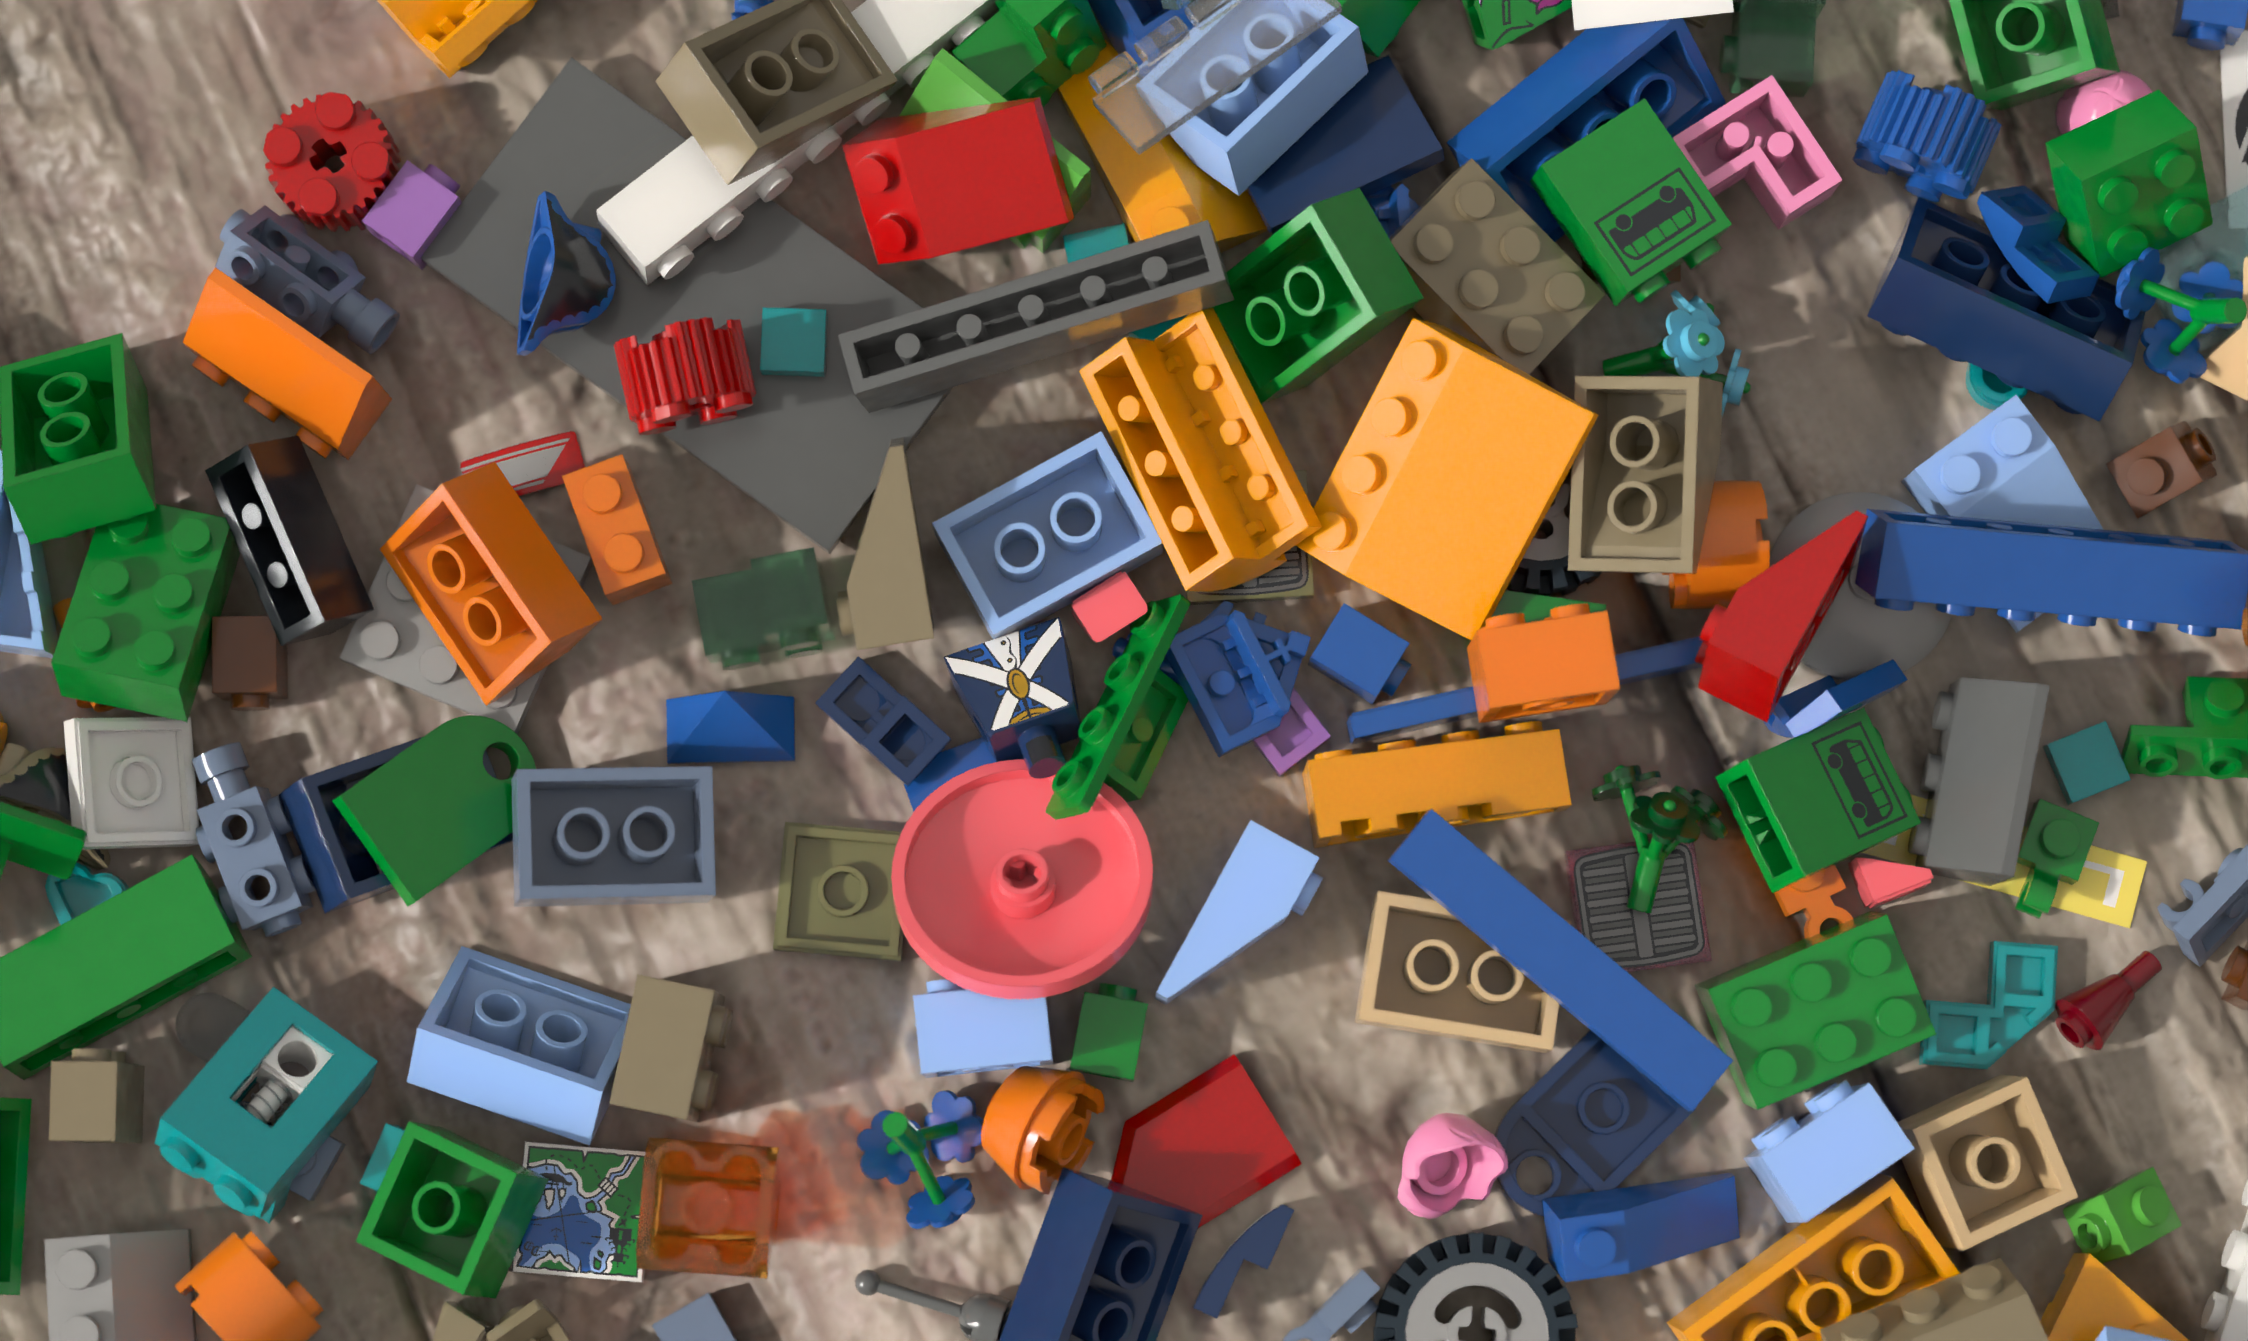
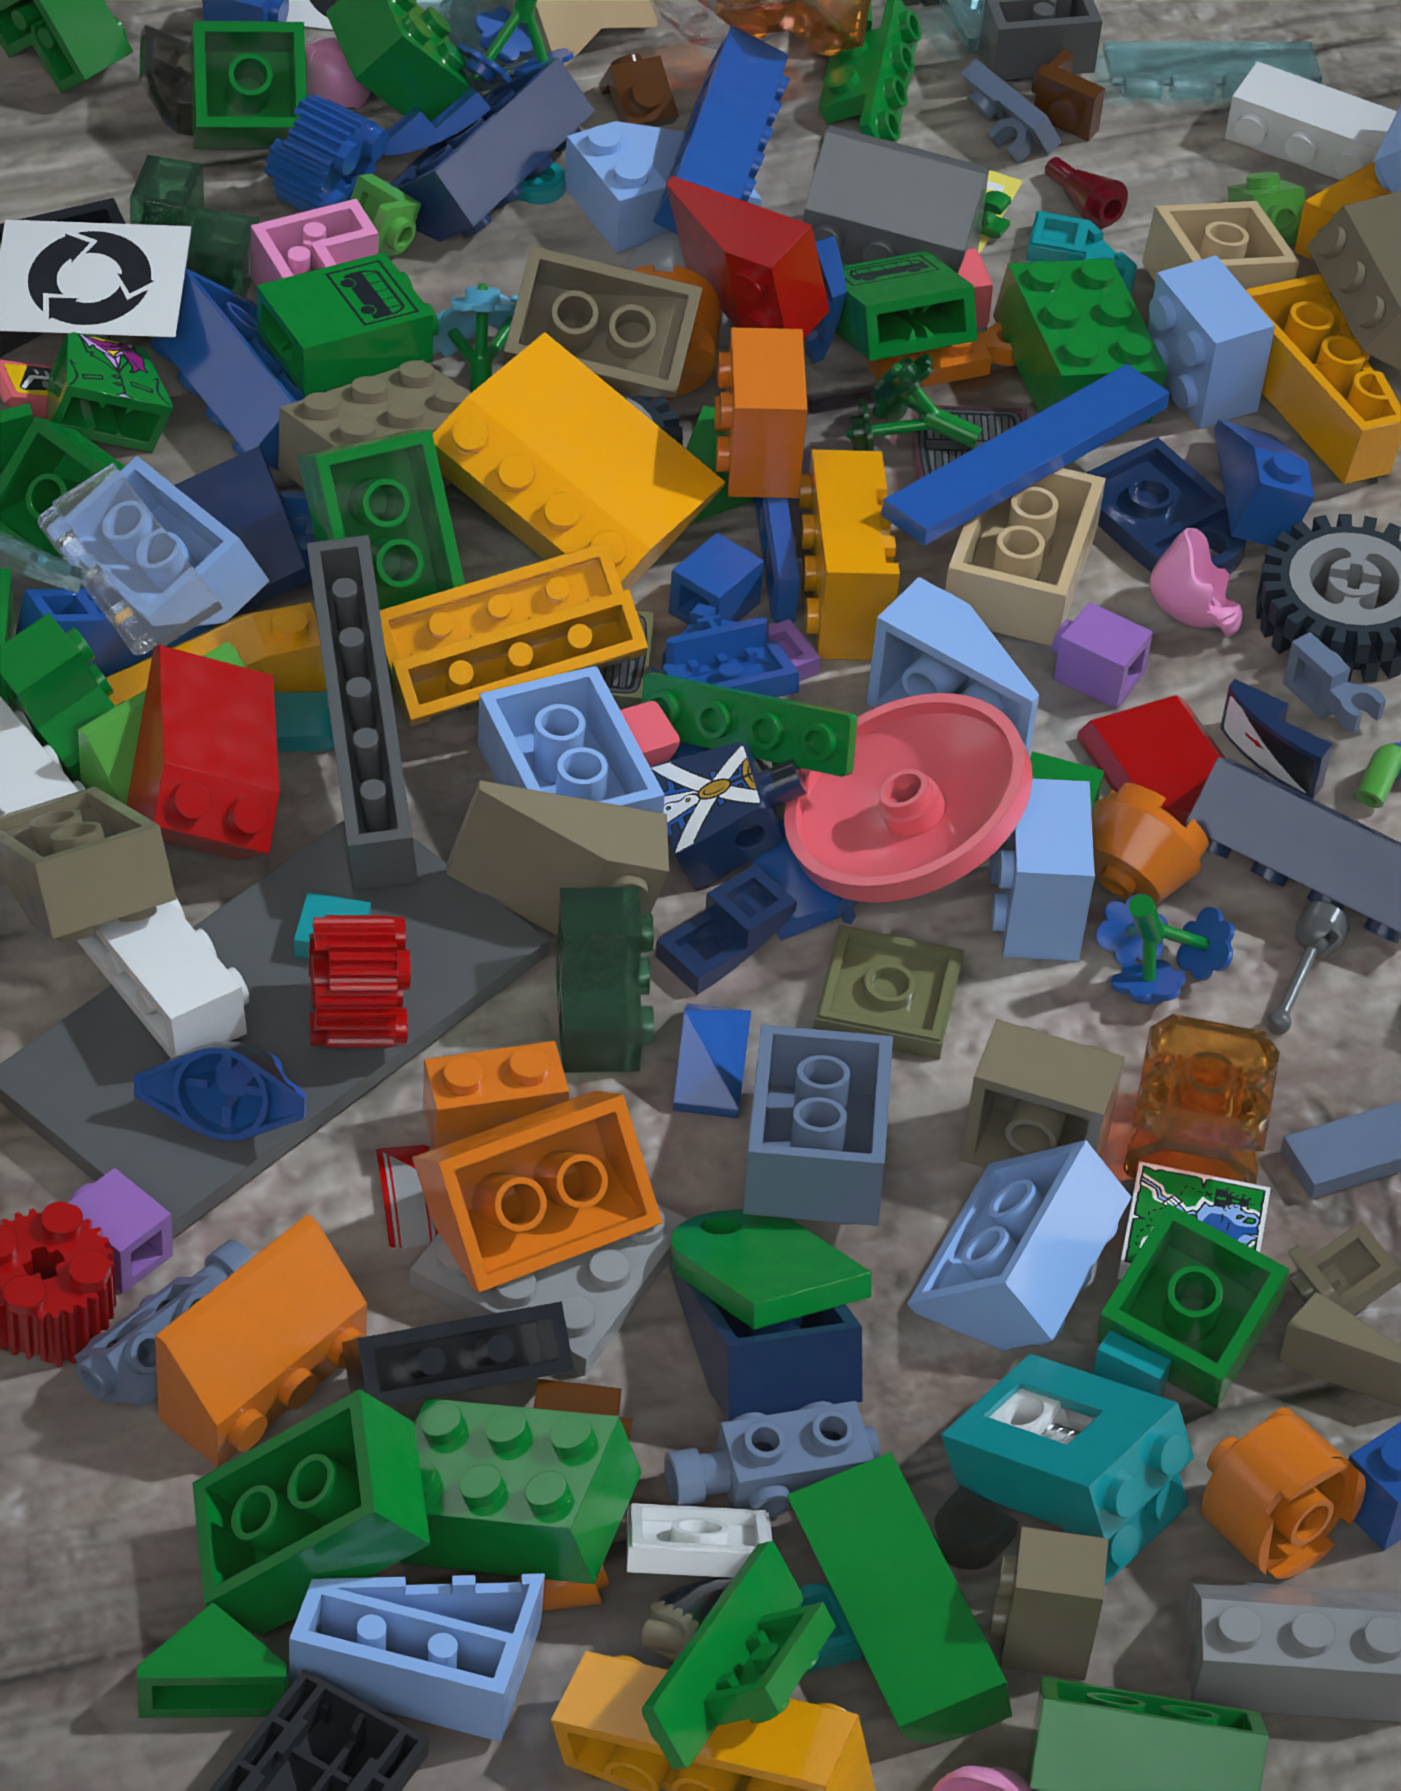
camera: 85 degrees left, 35 degrees down
none -> bright green bracket [350,173,422,257]
none -> medium lavender brick [1052,602,1153,709]

